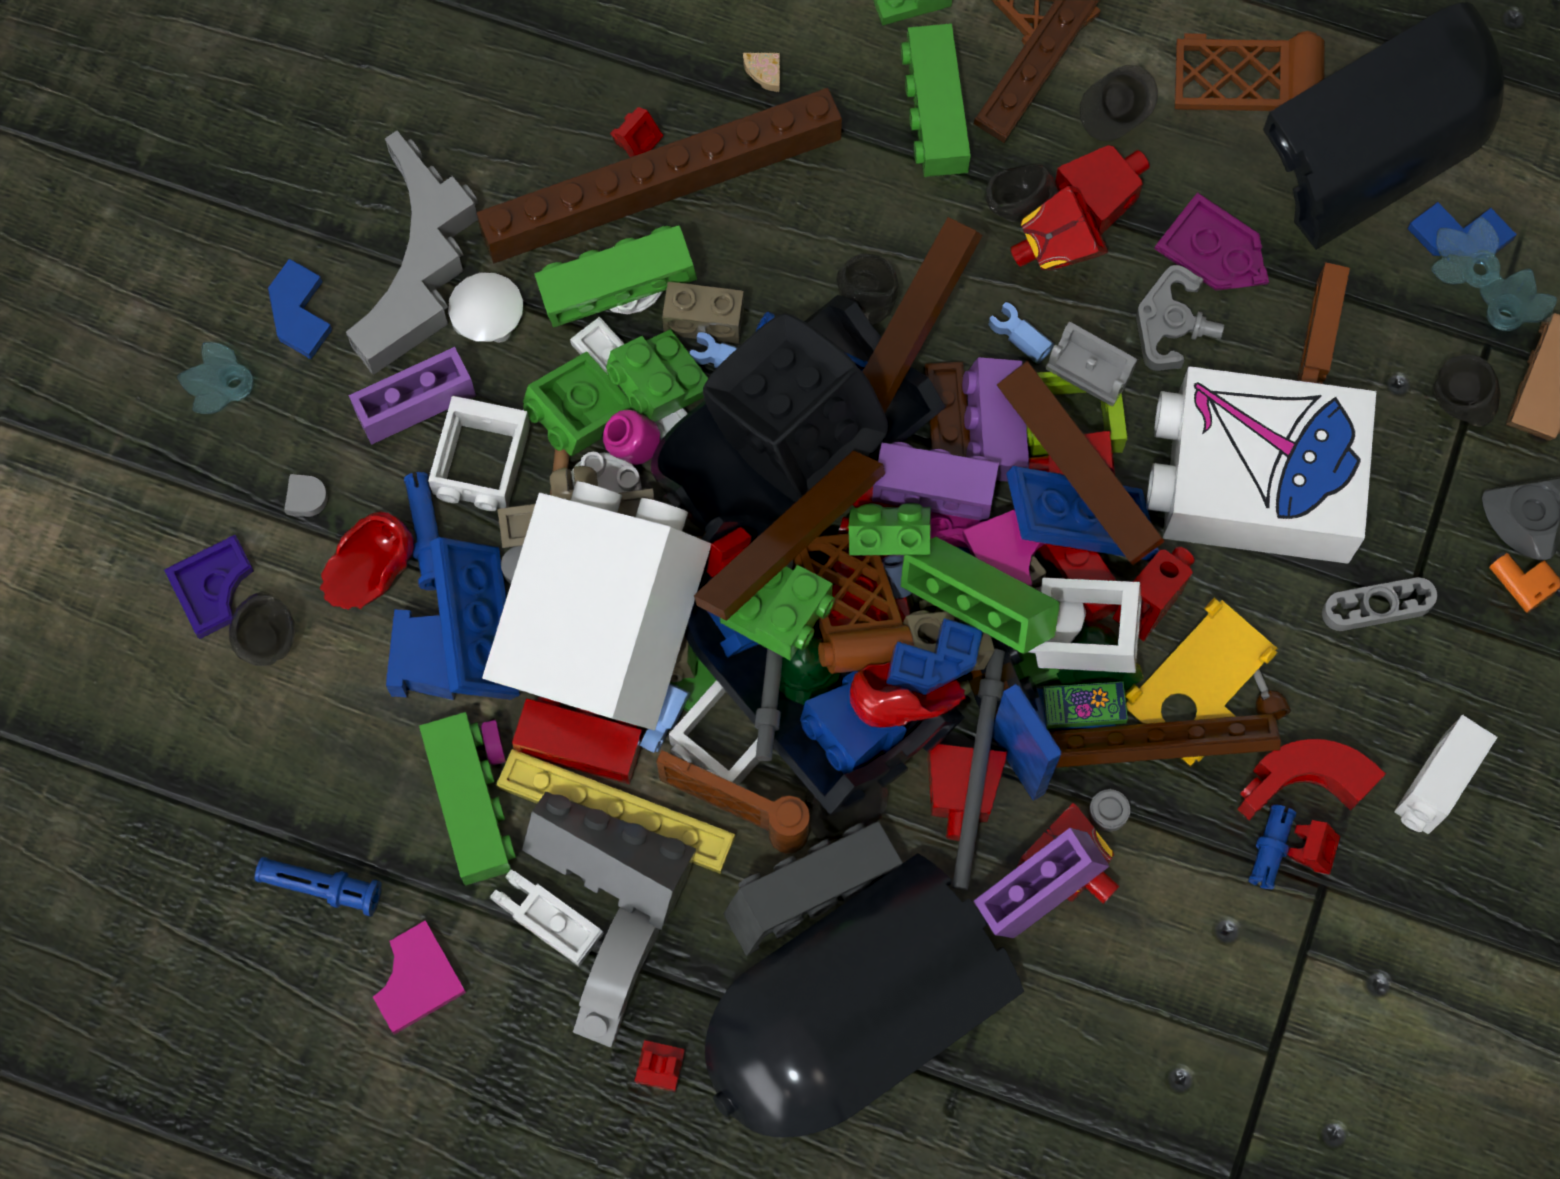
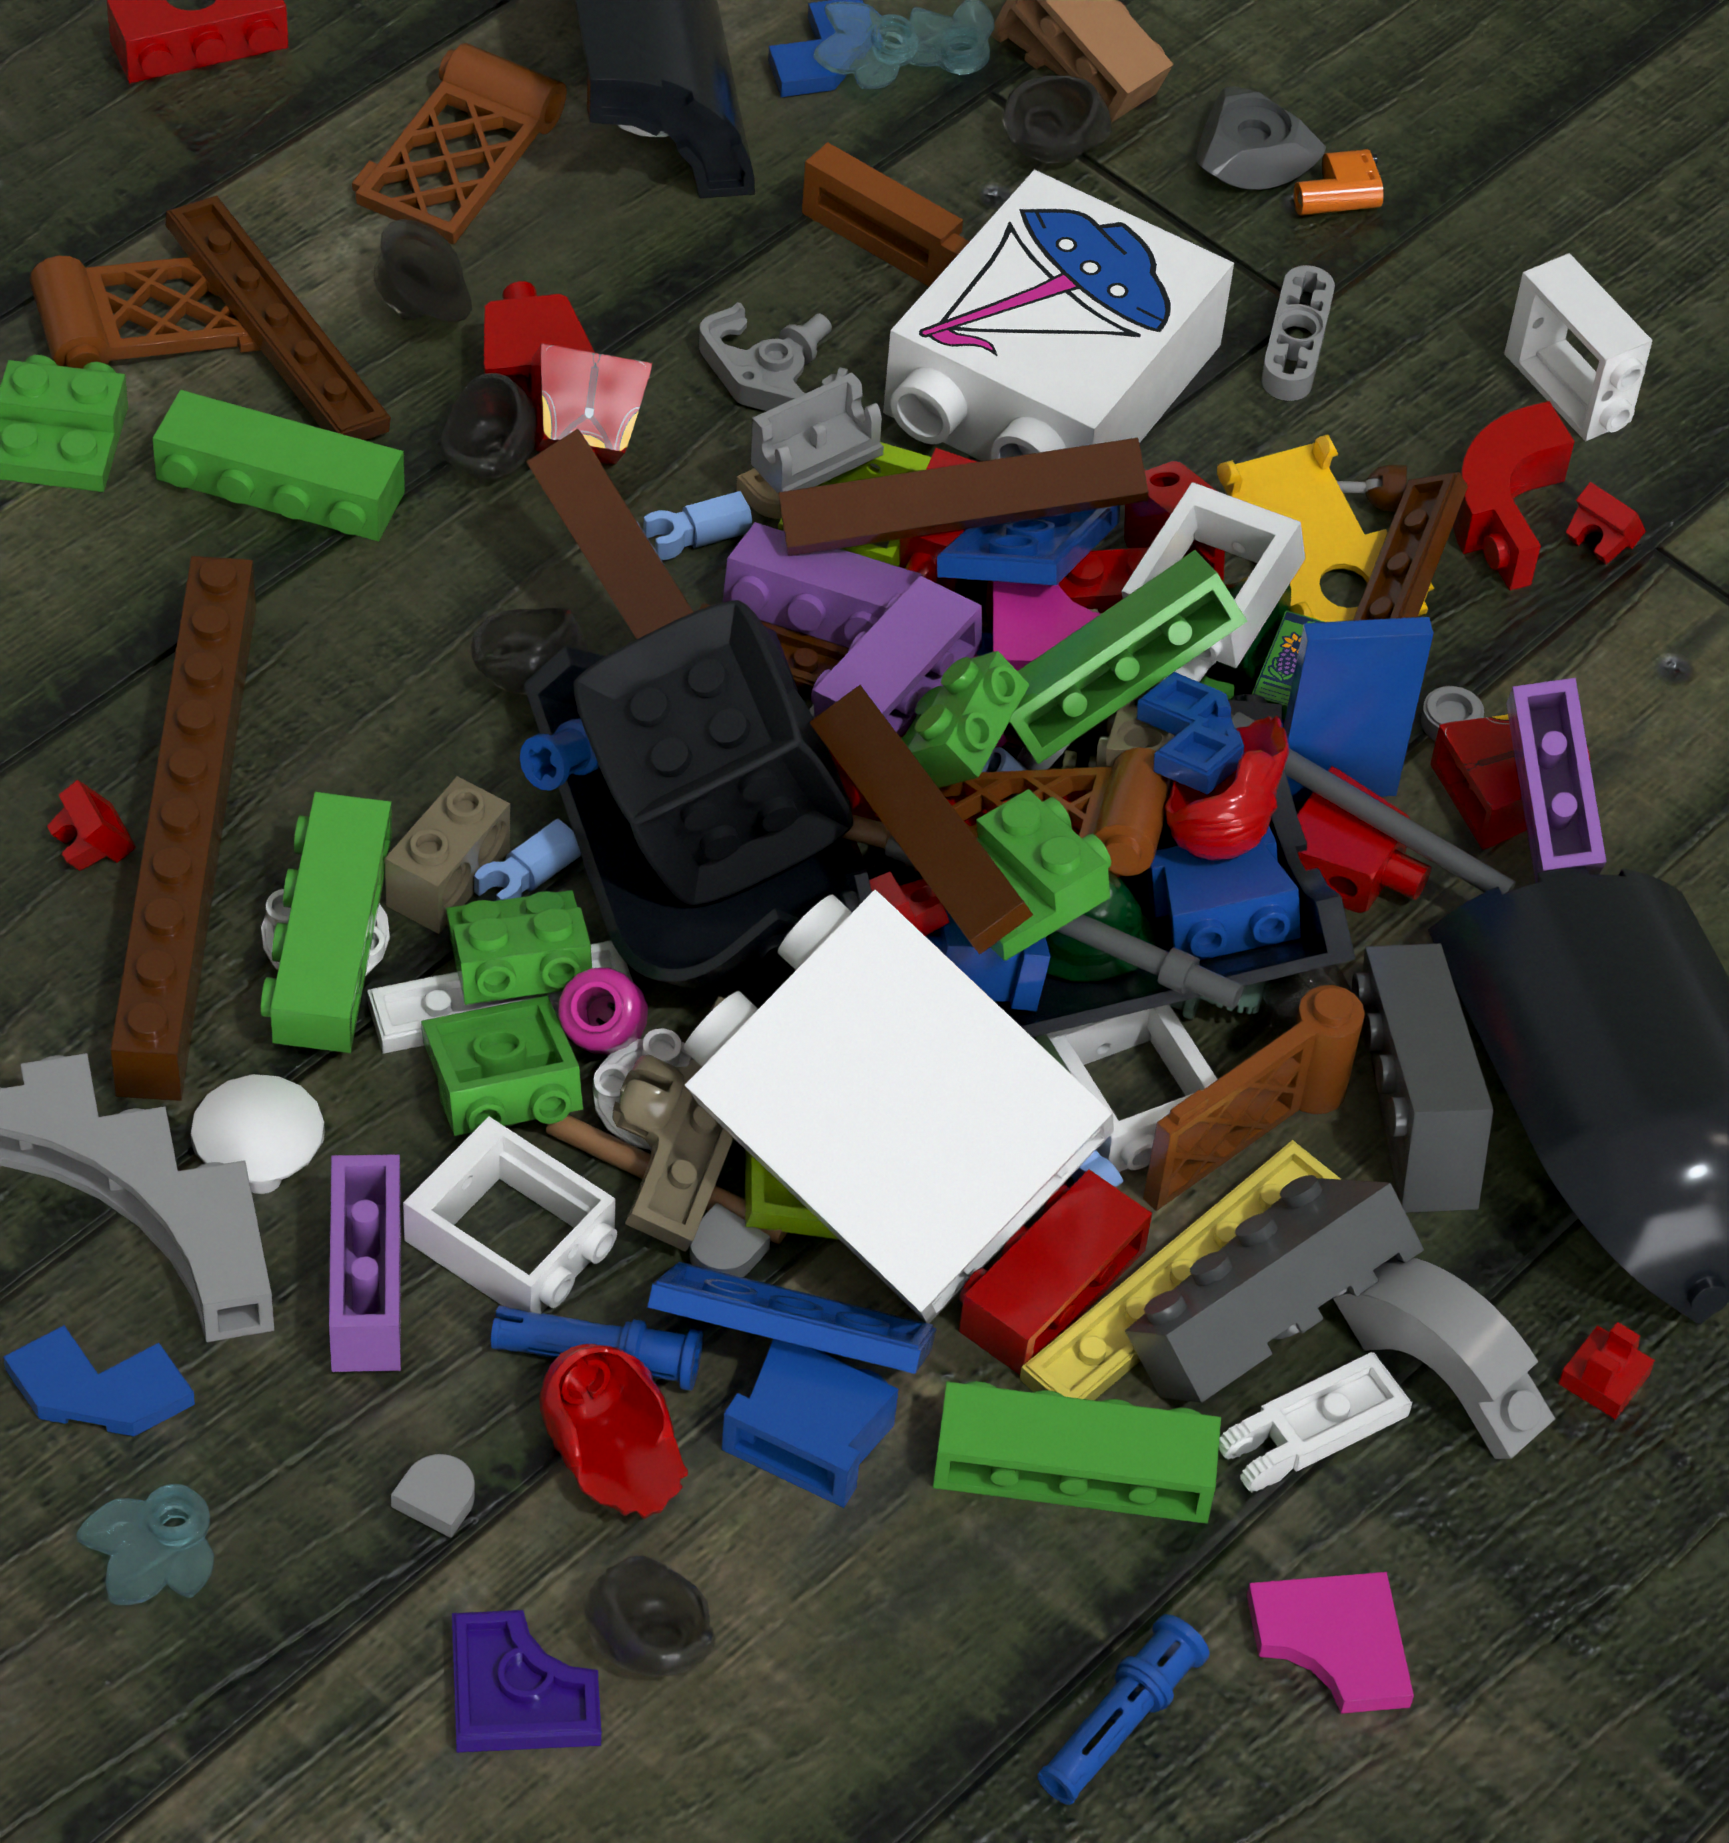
camera: 70 degrees left, 20 degrees down
magenta tile [481,720,506,765] -> none
tan tile [743,53,780,92] -> none
magenta tile [1154,192,1269,291] -> none
blue pin [1248,805,1296,890] -> none

